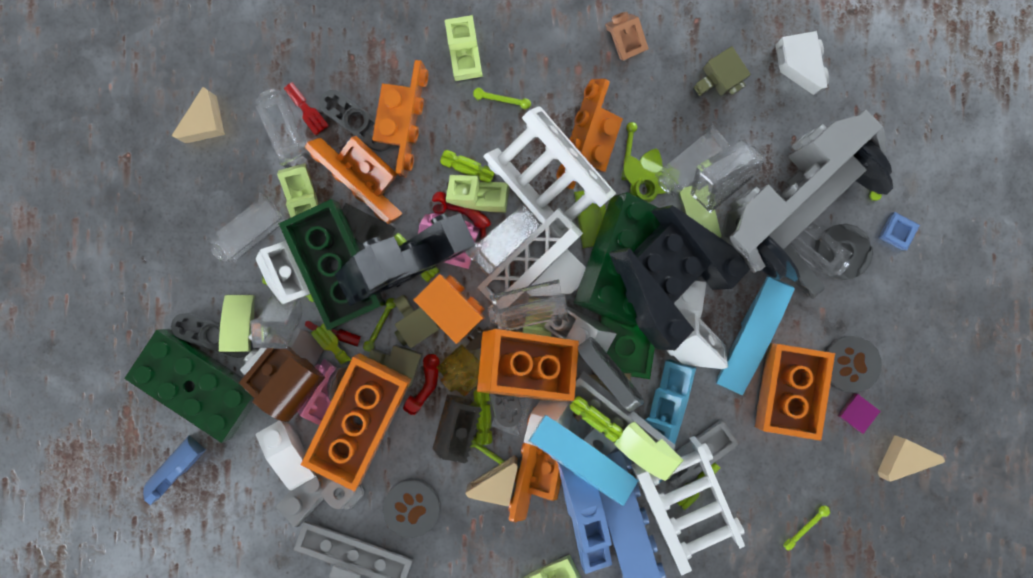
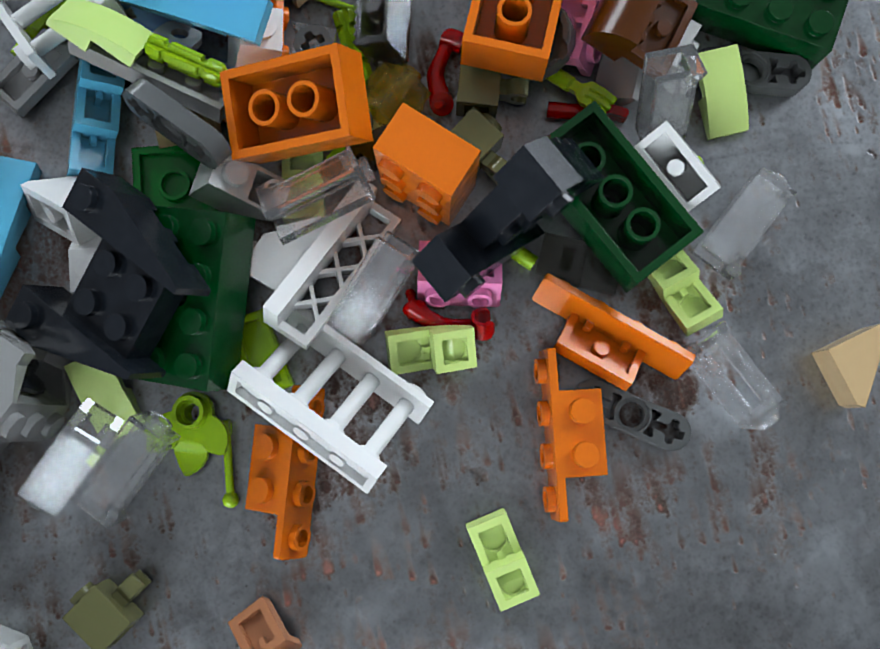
camera: 170 degrees right, 5 degrees down
red piece [284,82,329,136] -> none
lime hinge [363,298,396,352] -> none
lime axle [440,150,495,183] -> none
lime hinge [473,88,531,109] -> none

